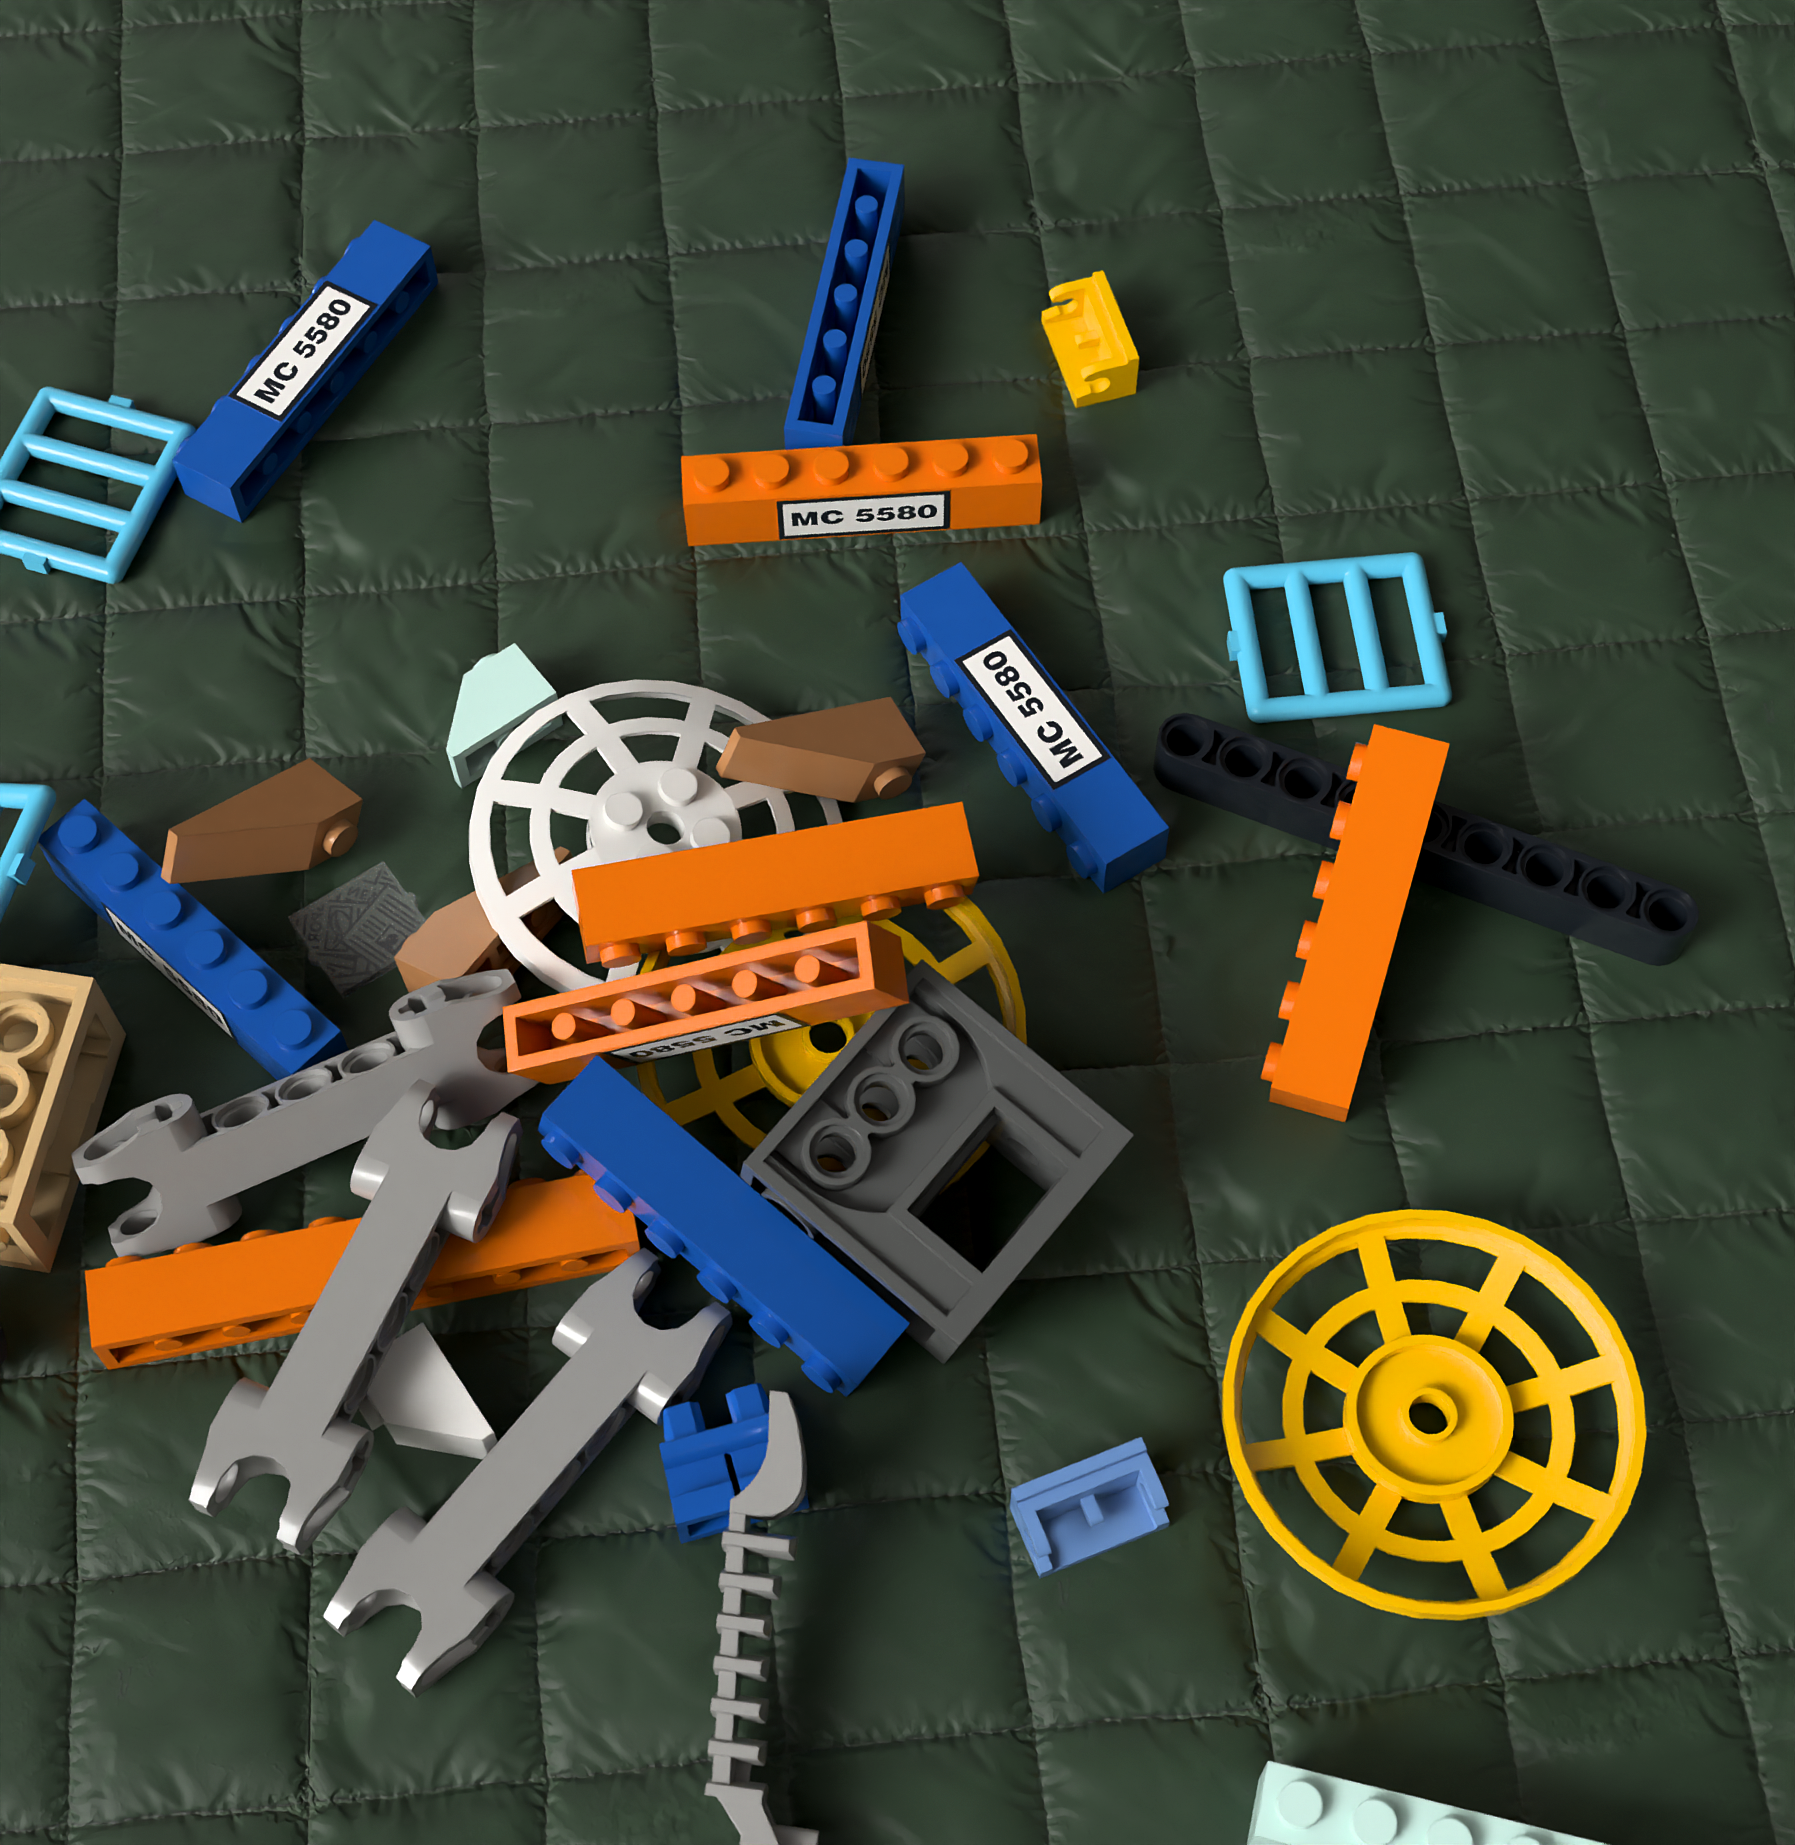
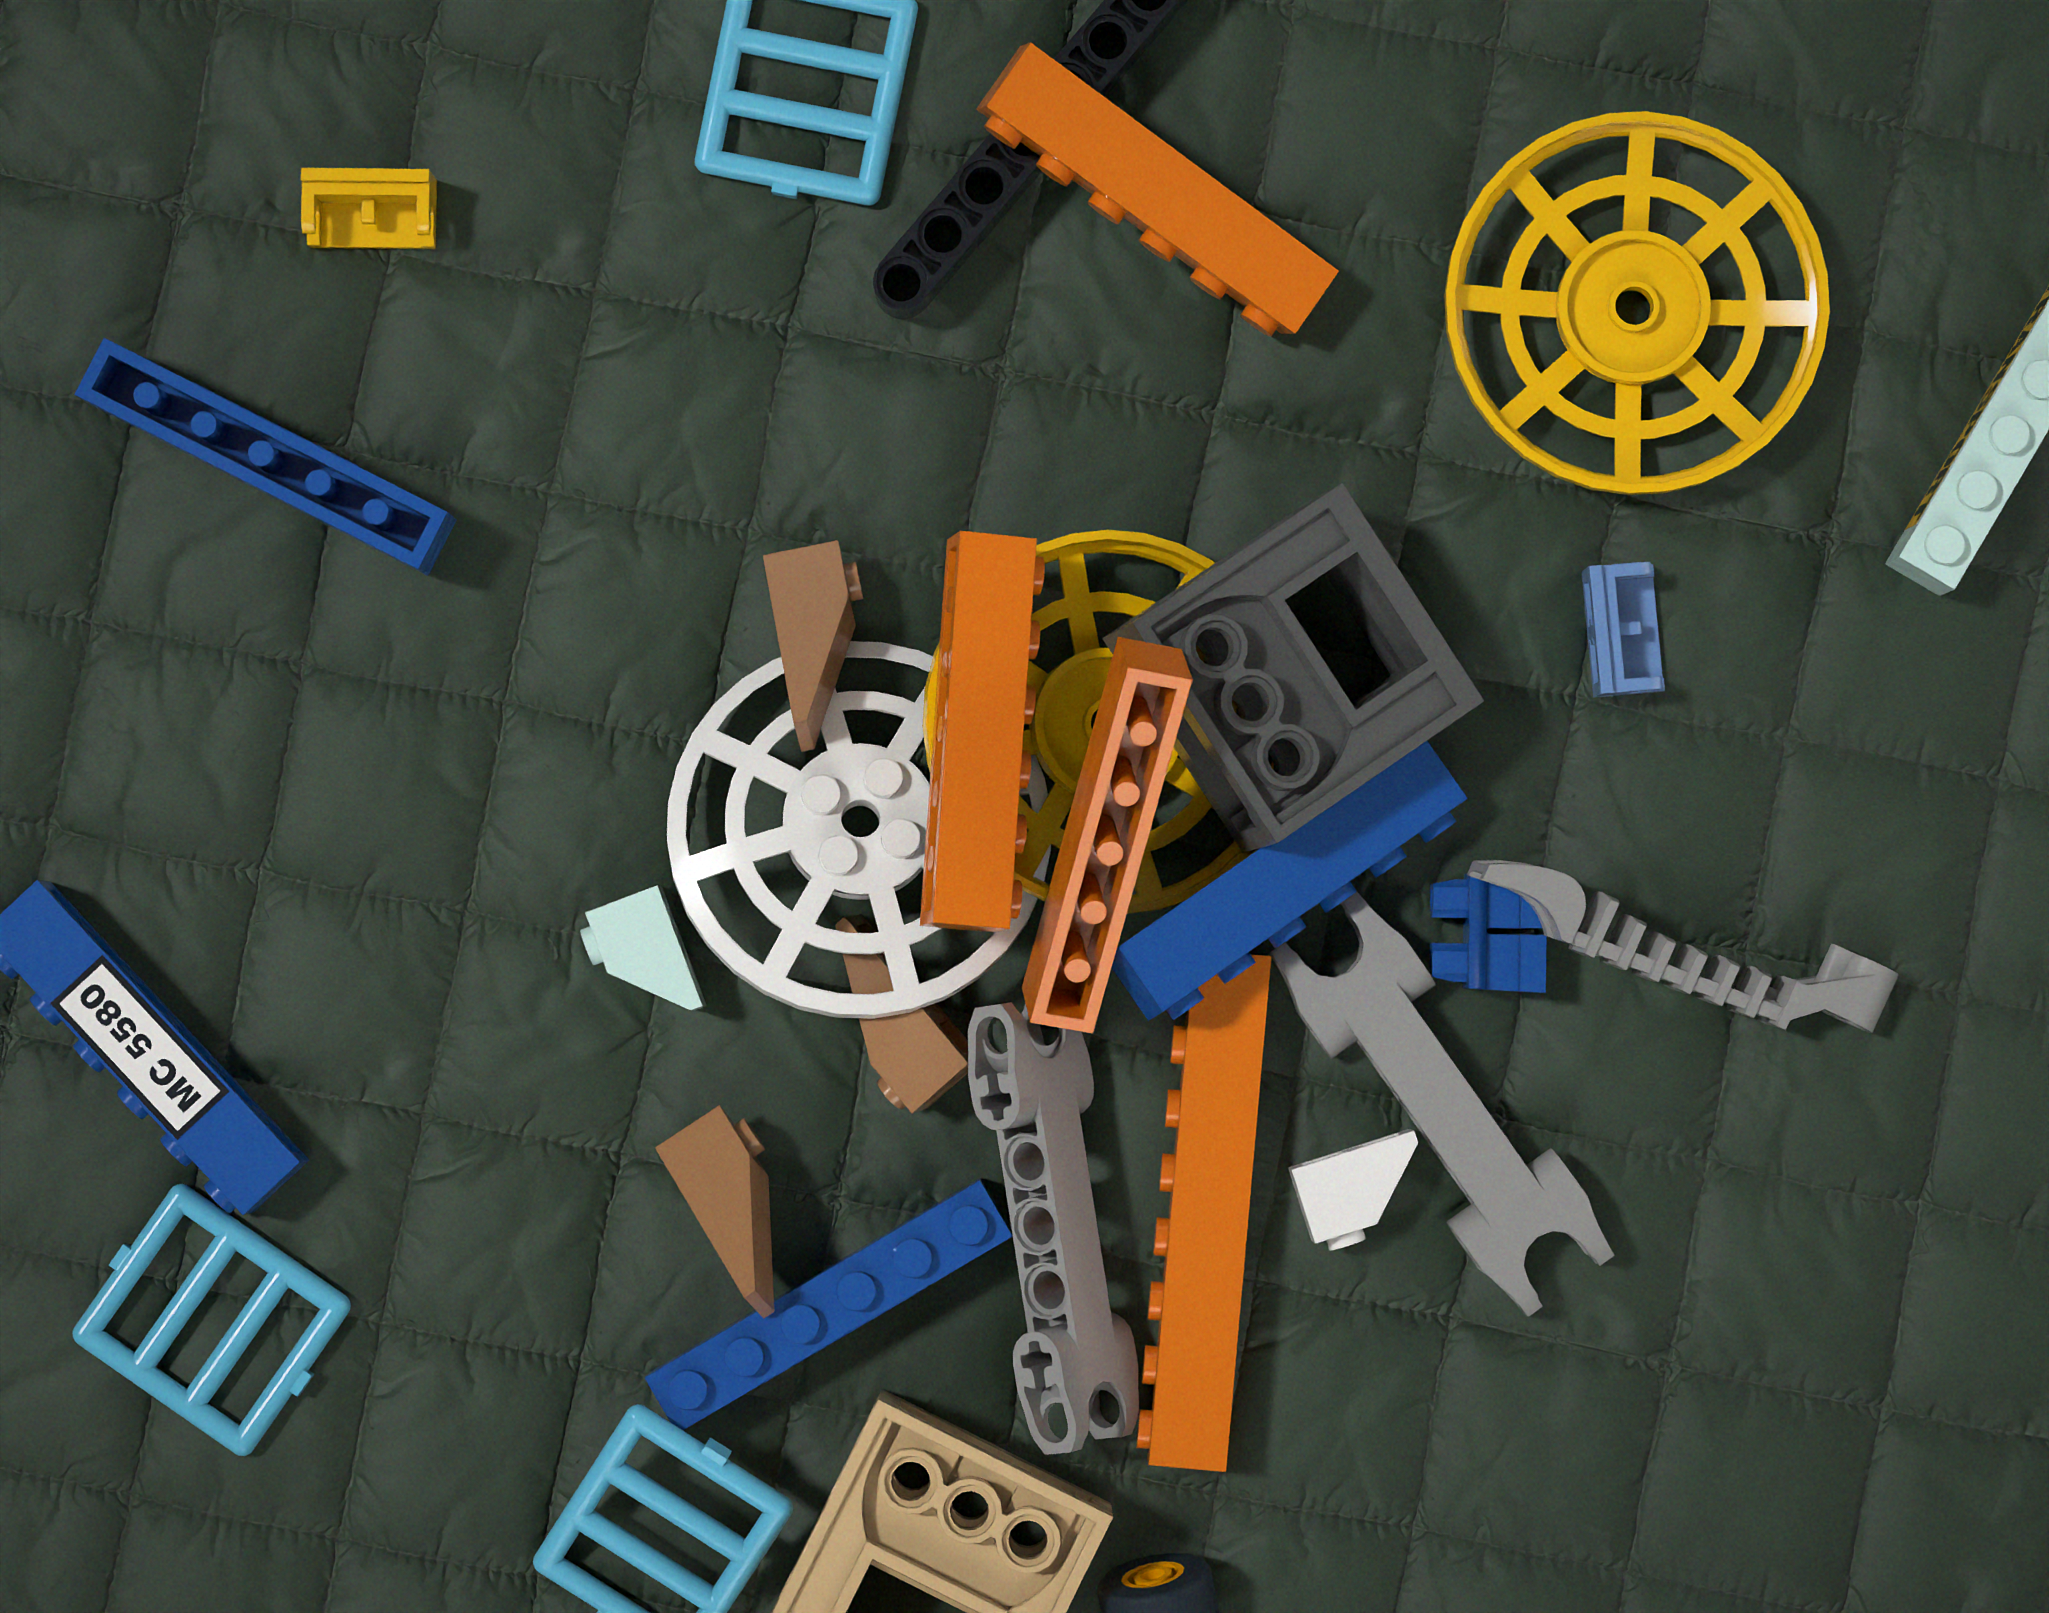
camera: 75 degrees left, 25 degrees up
light grey piece [189,1079,523,1555] -> none
clear piece [288,861,426,999] -> none
orange brick [681,434,1042,546] -> none
blue brick [897,562,1169,894] -> none

